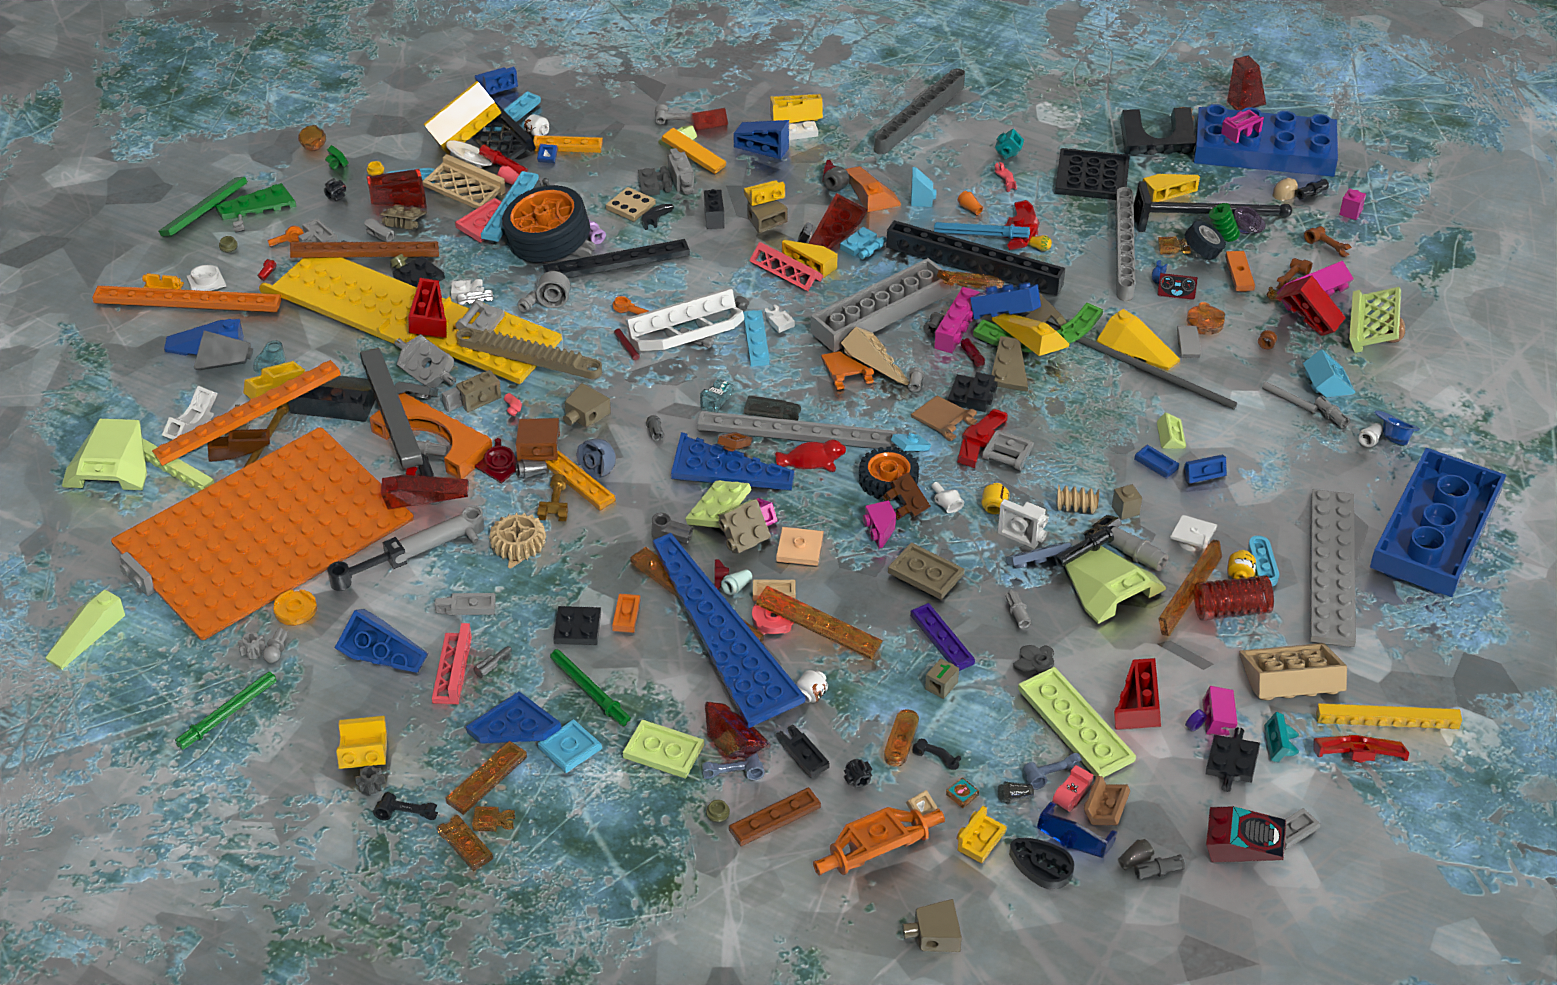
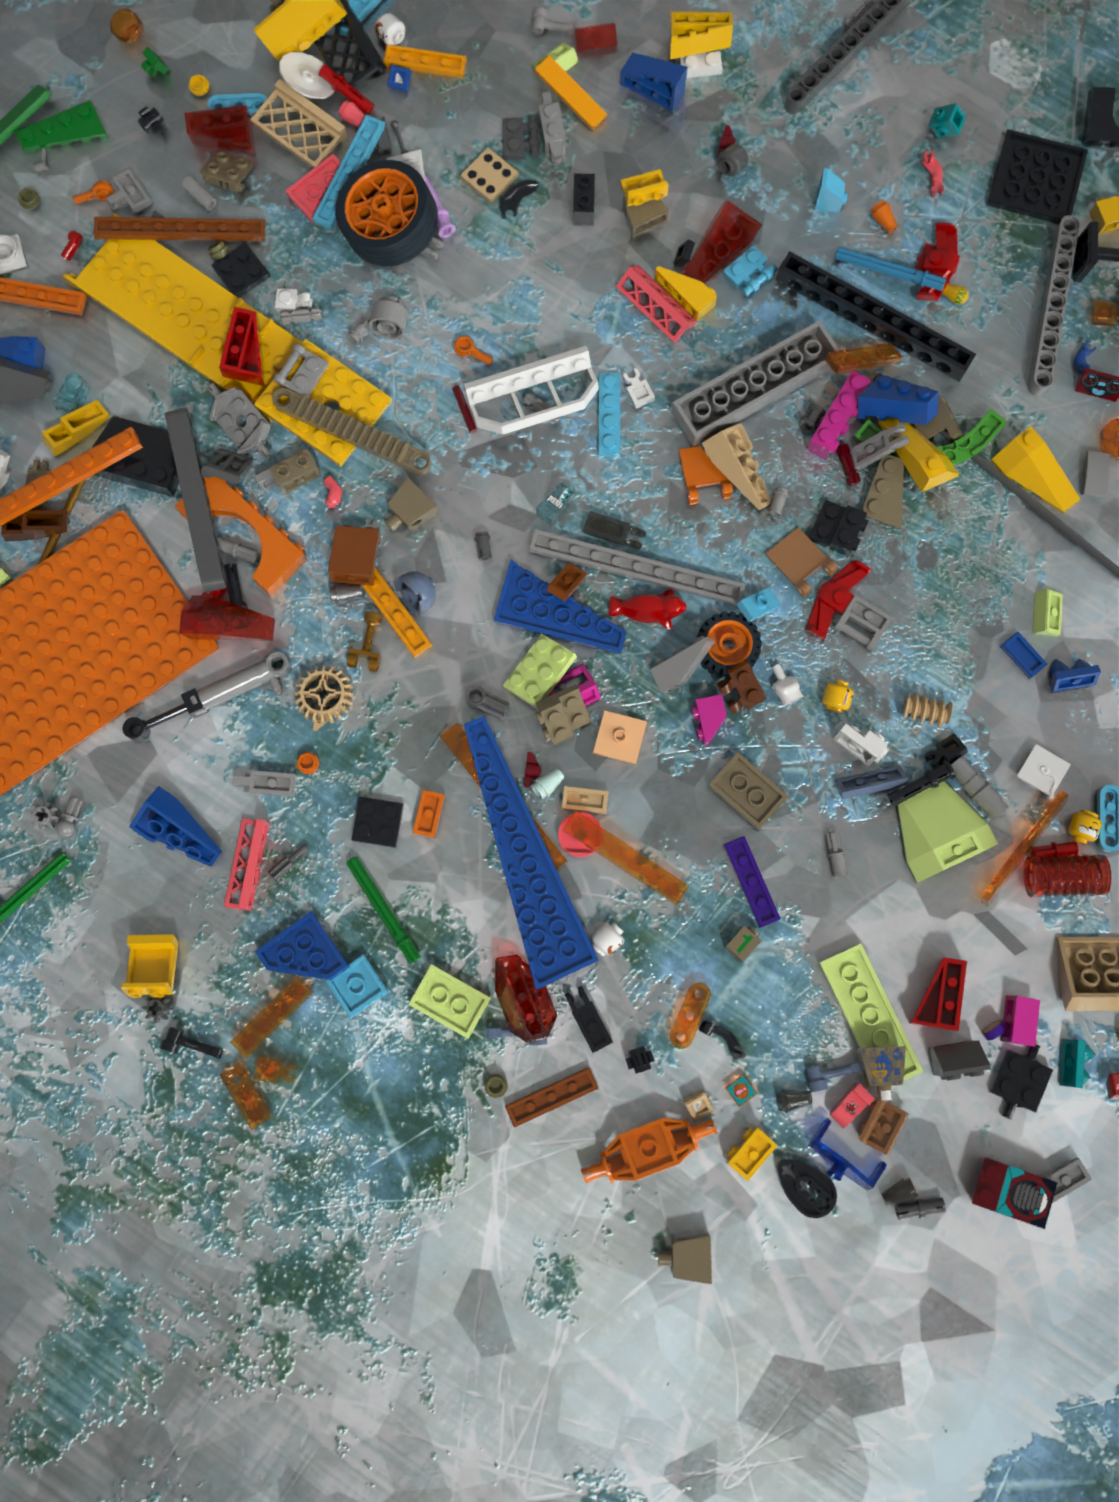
camera: 10 degrees right, 35 degrees up
light orange tile [273,589,317,626] -> none
dark red hat [475,438,518,484] -> none
black plate [543,239,690,278] -> none
dark grey hinge [735,296,749,312] -> none
orange wedge [846,166,901,212] -> none
dark grey plate [1013,645,1054,673] -> none
dark tan brick [1112,484,1142,520] -> none
none -> orange plate [297,752,319,774]
none -> light grey slope [650,636,714,693]
none -> light grey hinge [850,424,909,470]
none -> torso [856,1046,906,1101]
none -> dark grey slope [928,1040,991,1081]

